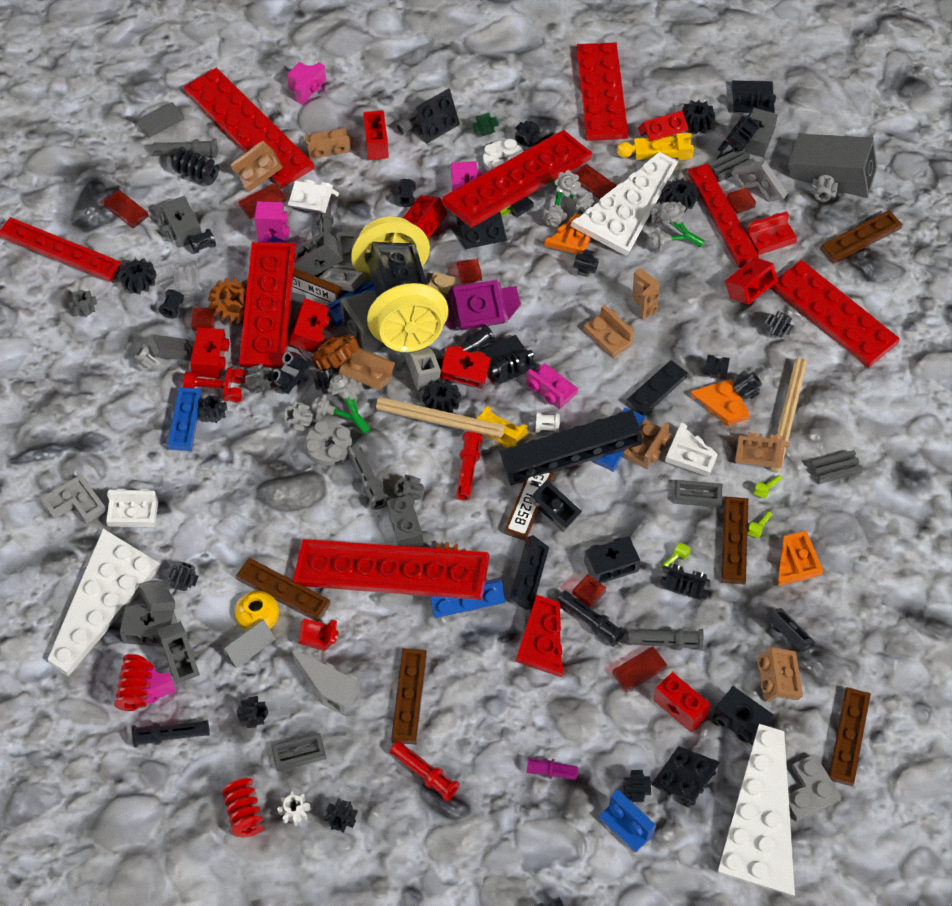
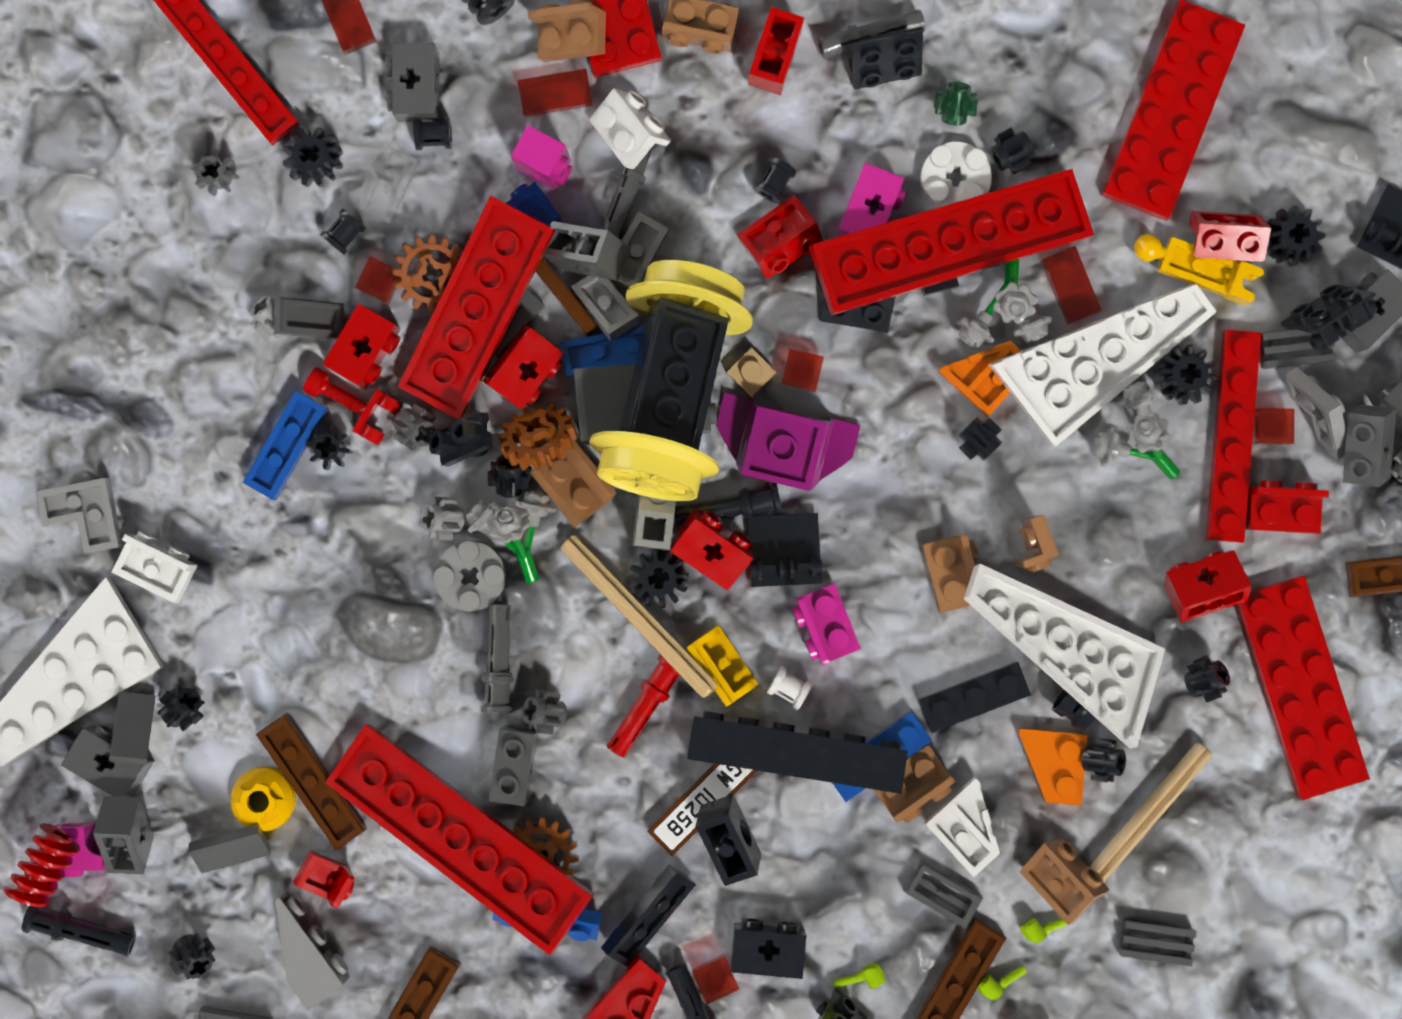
camera: 25 degrees right, 30 degrees up
none -> white wing [964,564,1165,749]
none -> dark grey brick [1342,405,1397,487]

